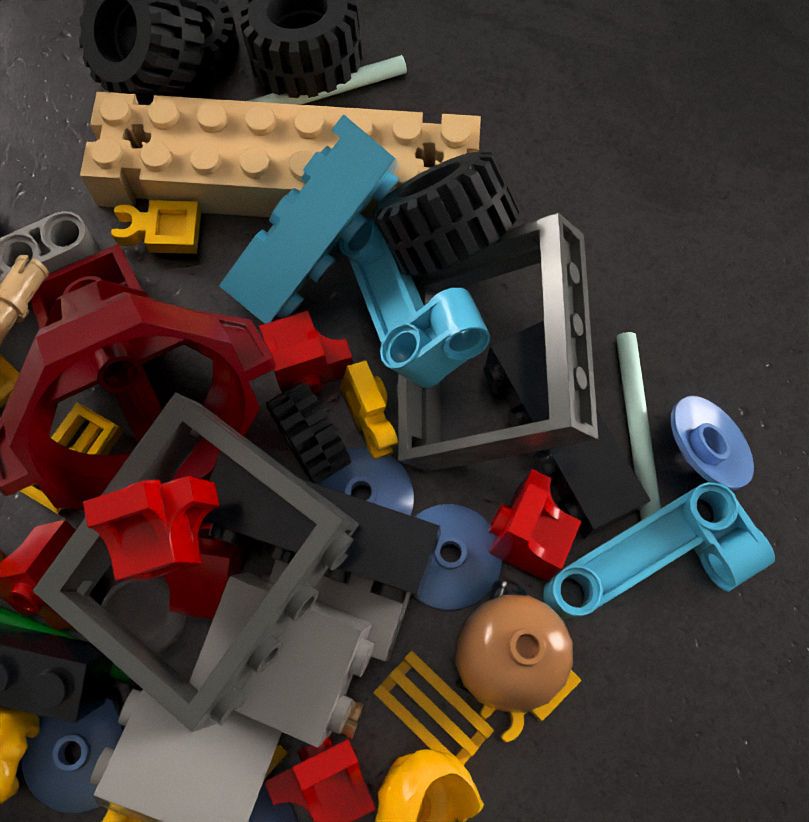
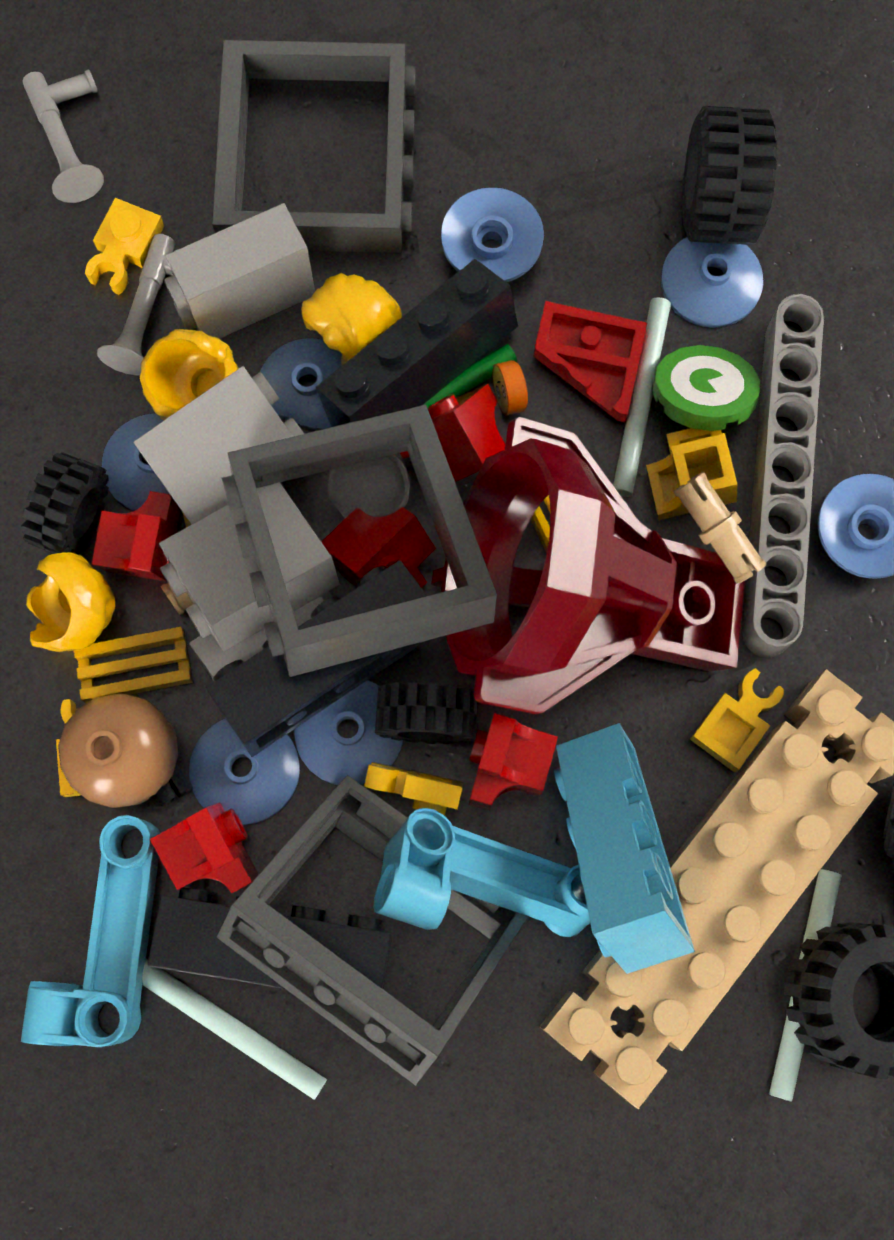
camera: 125 degrees right, 5 degrees up
red brick [83,476,220,581] -> none
black tyre [372,151,520,275] -> none
medium blue dish [671,396,754,490] -> none

